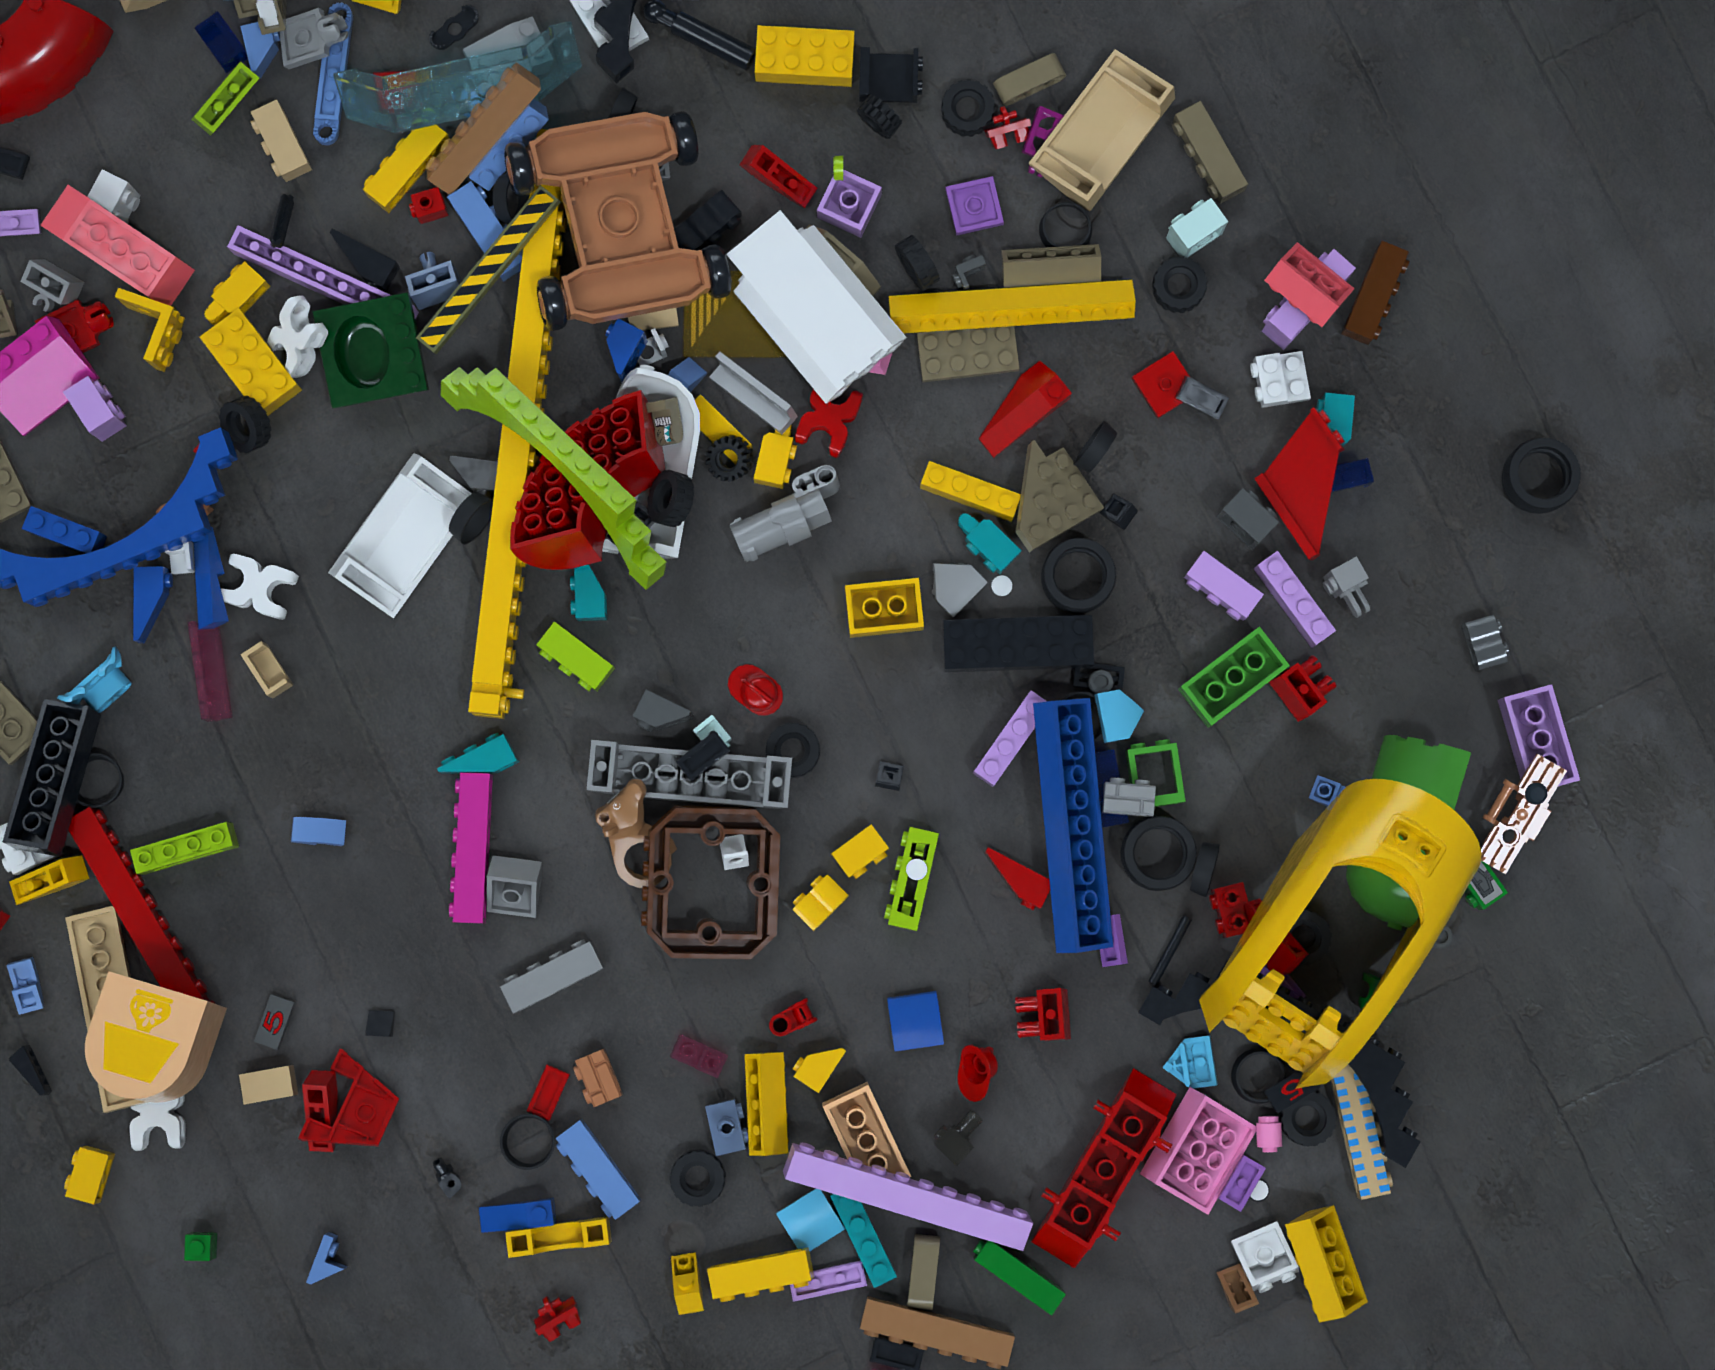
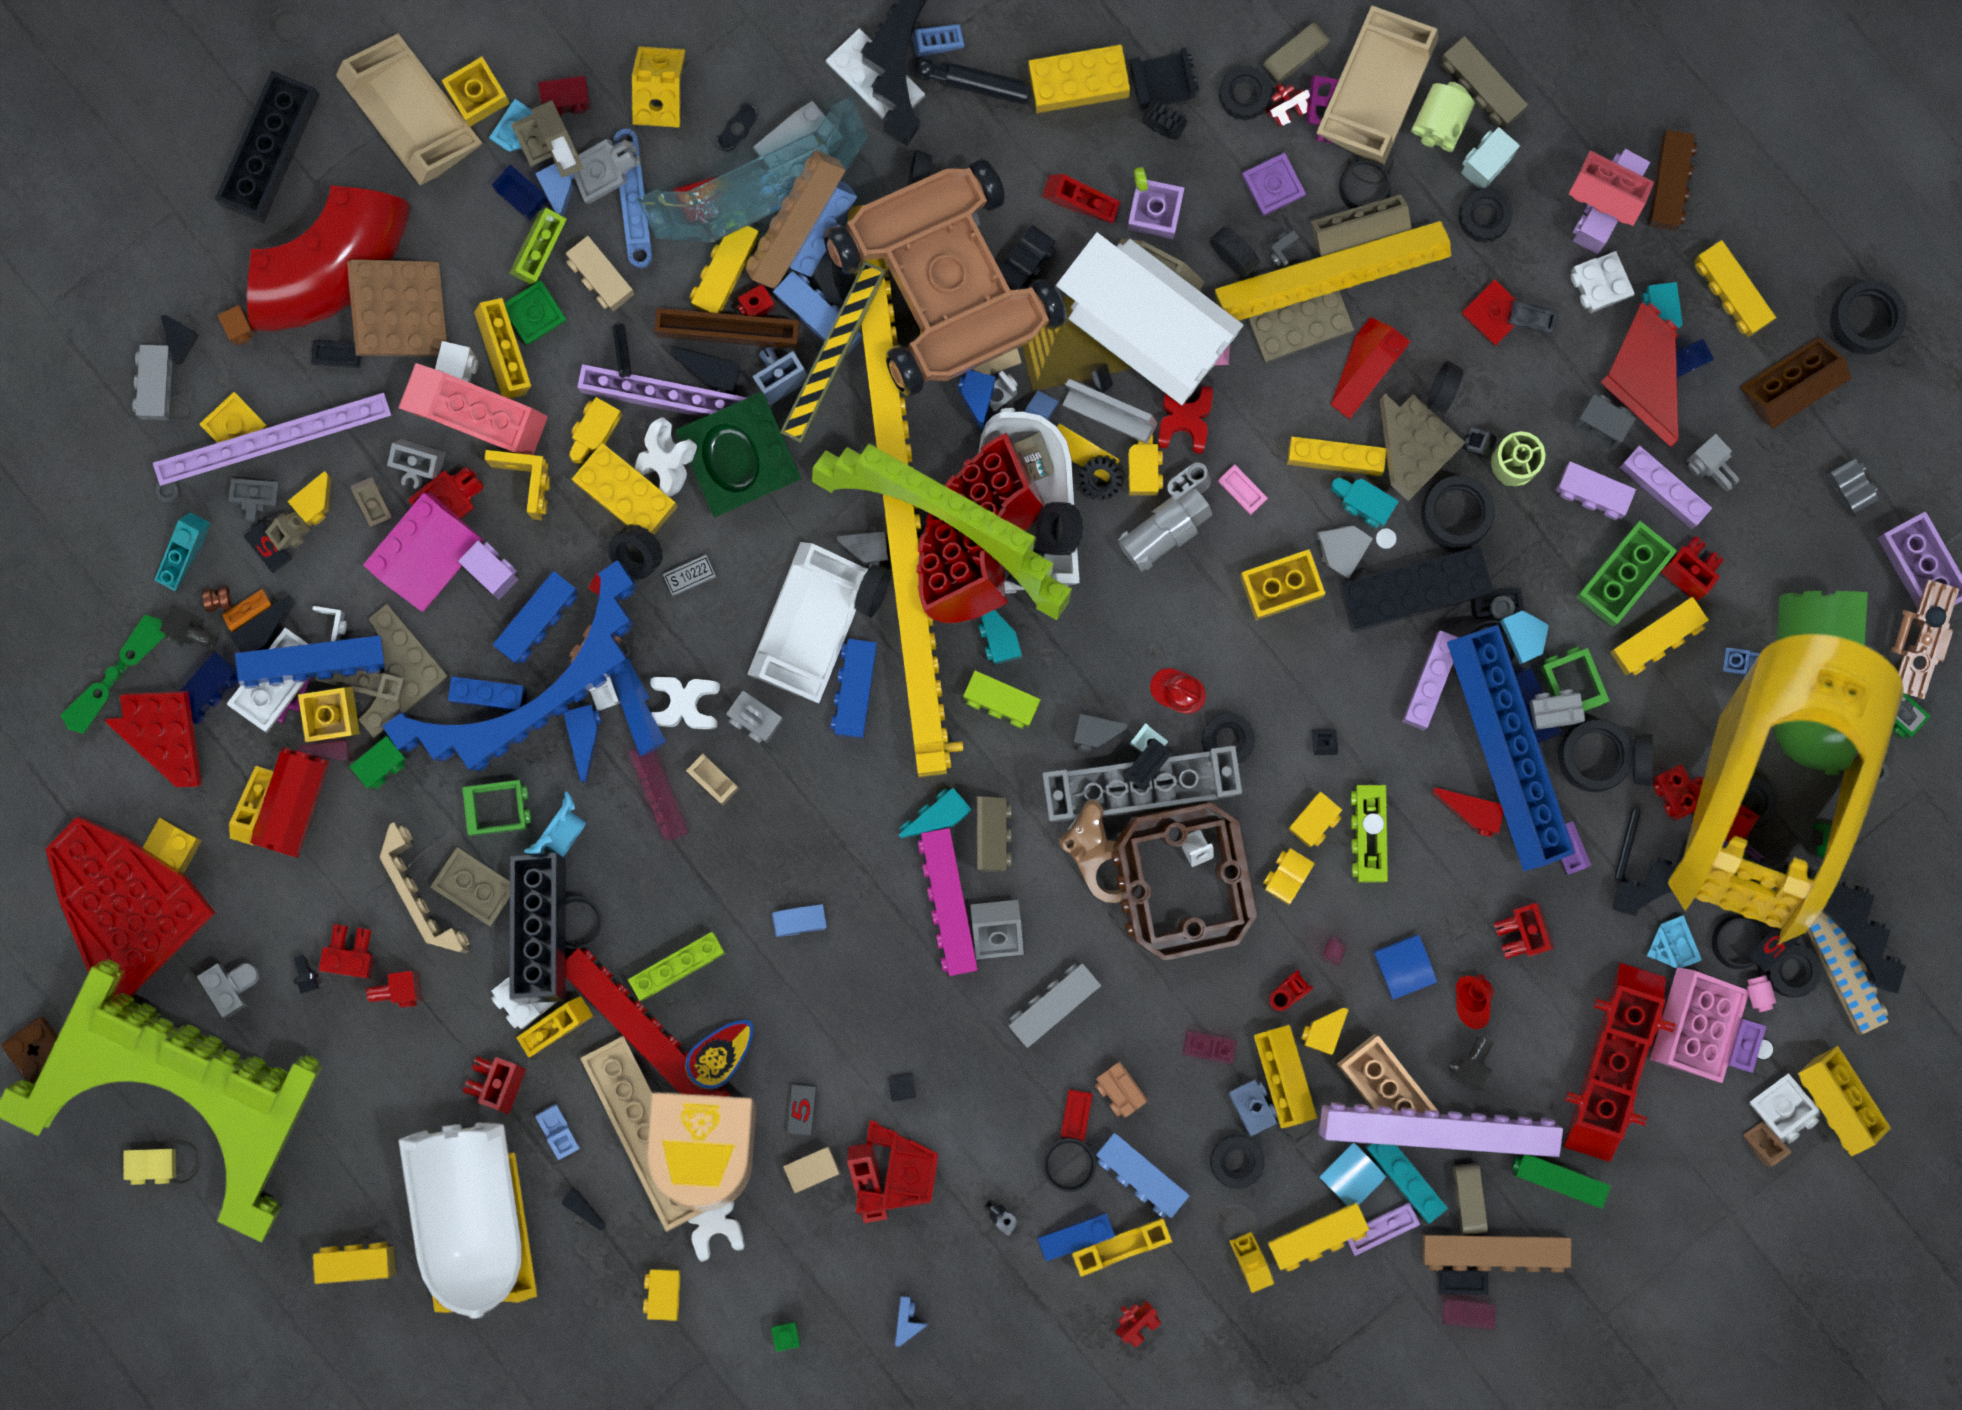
camera: 15 degrees left, 0 degrees up
none -> medium nougat plate [347,260,447,357]
none -> bright green window [462,780,531,837]
none -> yellow brick [474,298,531,399]
none -> blue brick [493,571,578,665]
none -> green plate [504,280,567,346]
none -> reddish brown brick [654,308,800,349]
none -> light grey tile [663,555,716,597]
none -> shield [685,1020,754,1090]
none -> light grey brick [726,691,783,744]
none -> blue brick [831,639,877,739]
none -> dark tan slope [977,797,1011,872]
none -> black slope [1090,363,1113,393]
none -> bright pink tile [1217,465,1268,516]
none -> clear pink slope [1321,936,1346,966]
none -> yellowish green cylinder [1411,82,1475,152]
none -> yellowish green cylinder [1491,431,1545,486]
none -> yellow brick [1610,597,1709,676]
none -> yellow brick [1694,240,1776,338]
none -> reddish brown slope [1740,337,1852,429]

